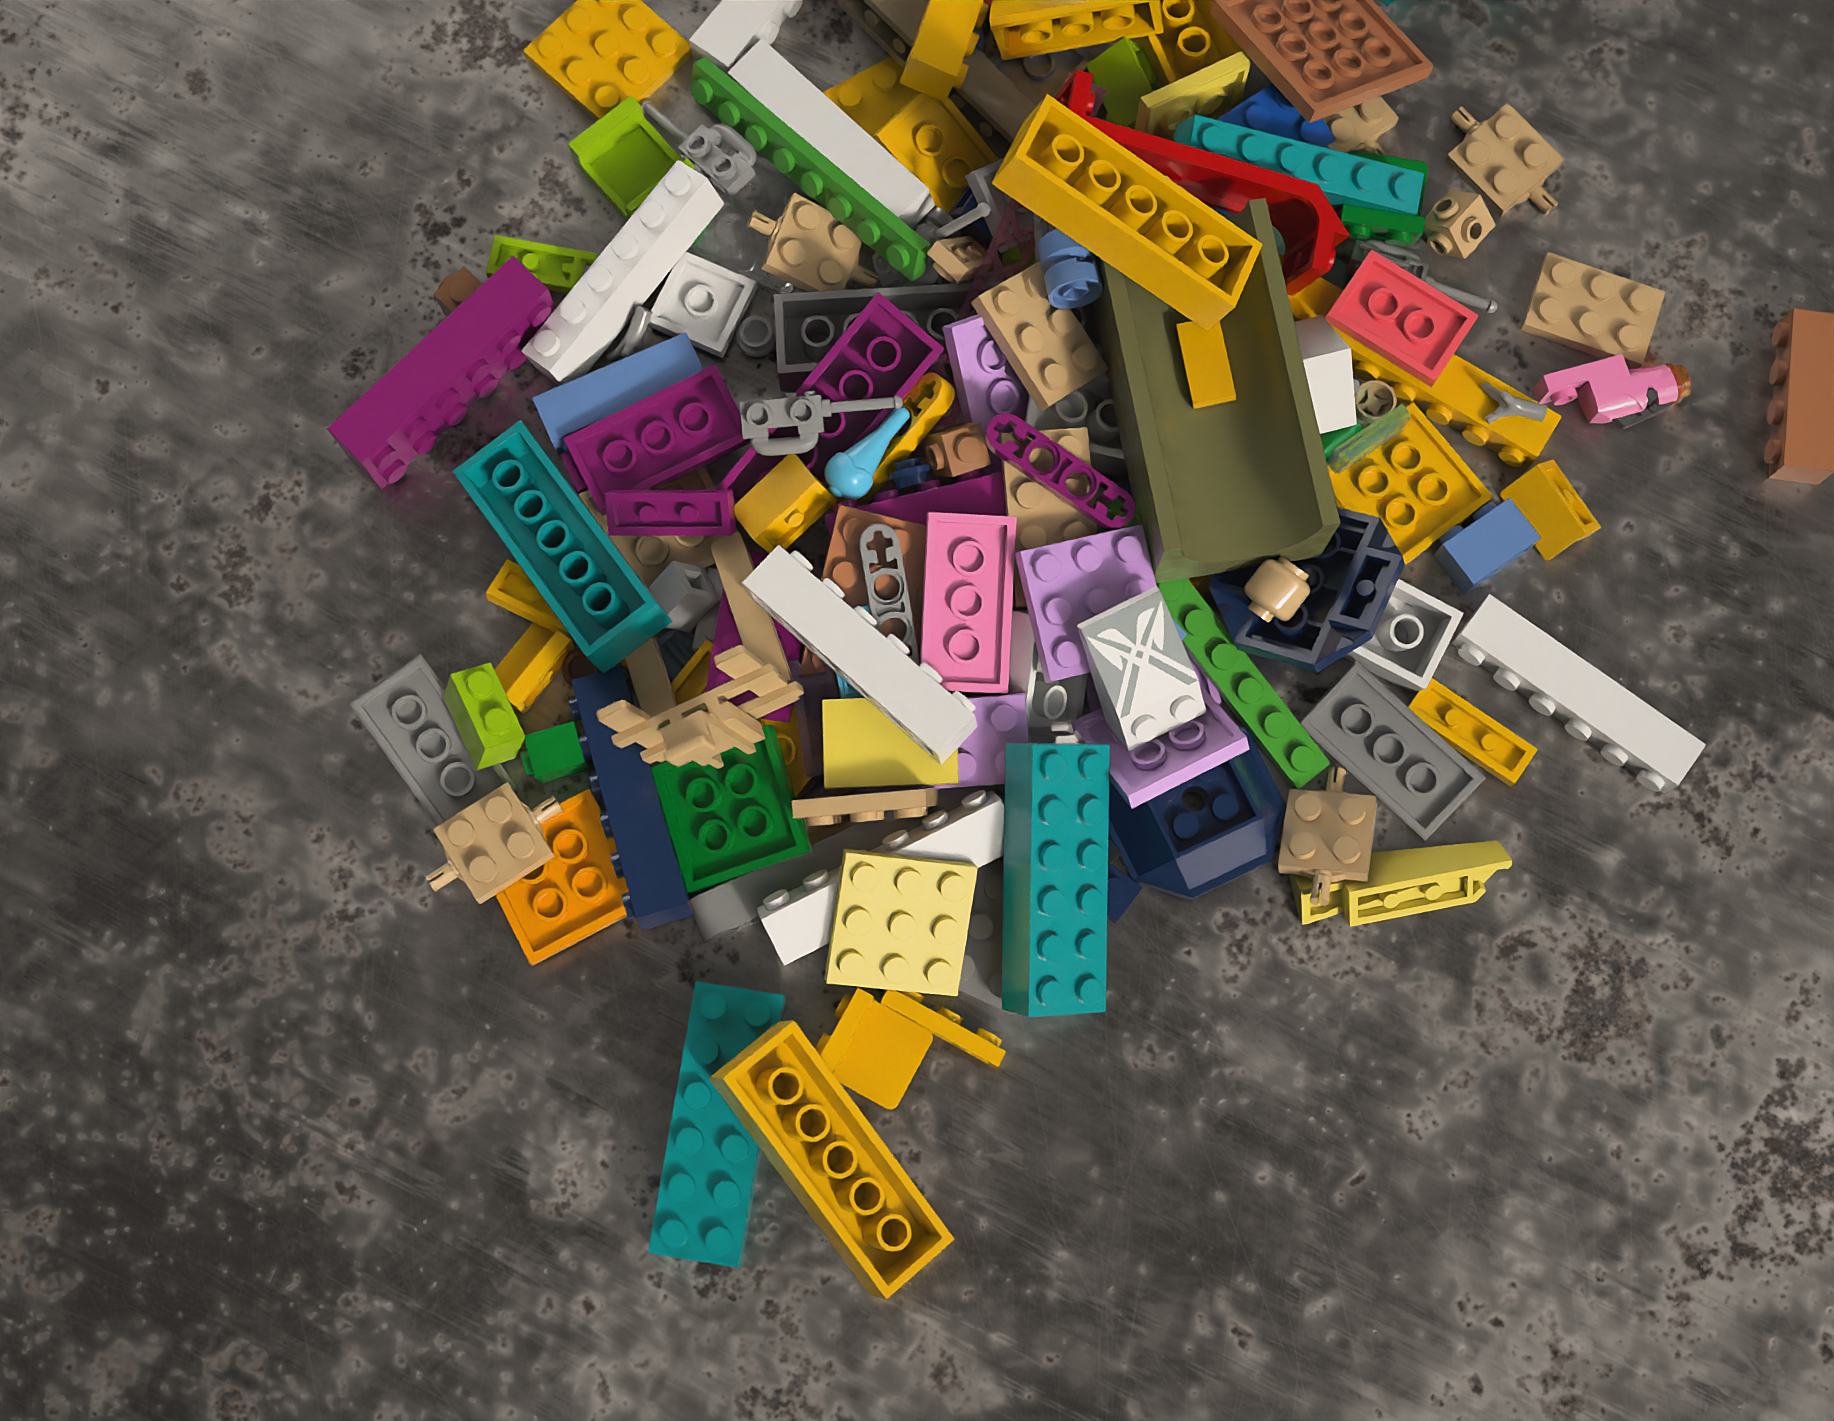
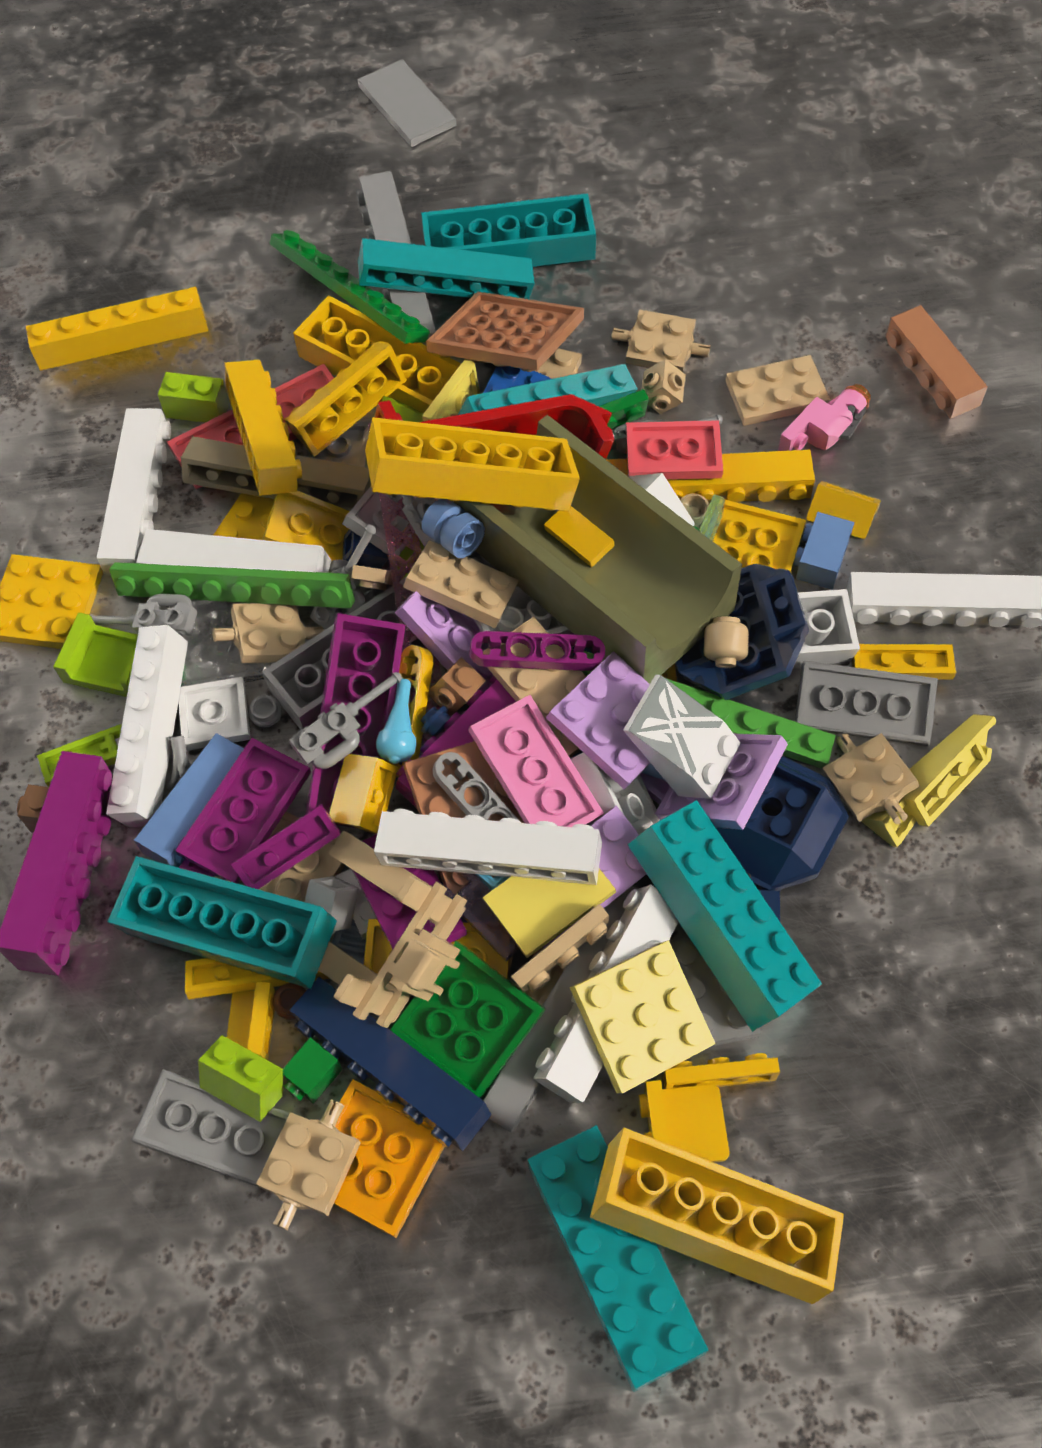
camera: 30 degrees left, 15 degrees down
light grey bar [1481,382,1547,424] -> none

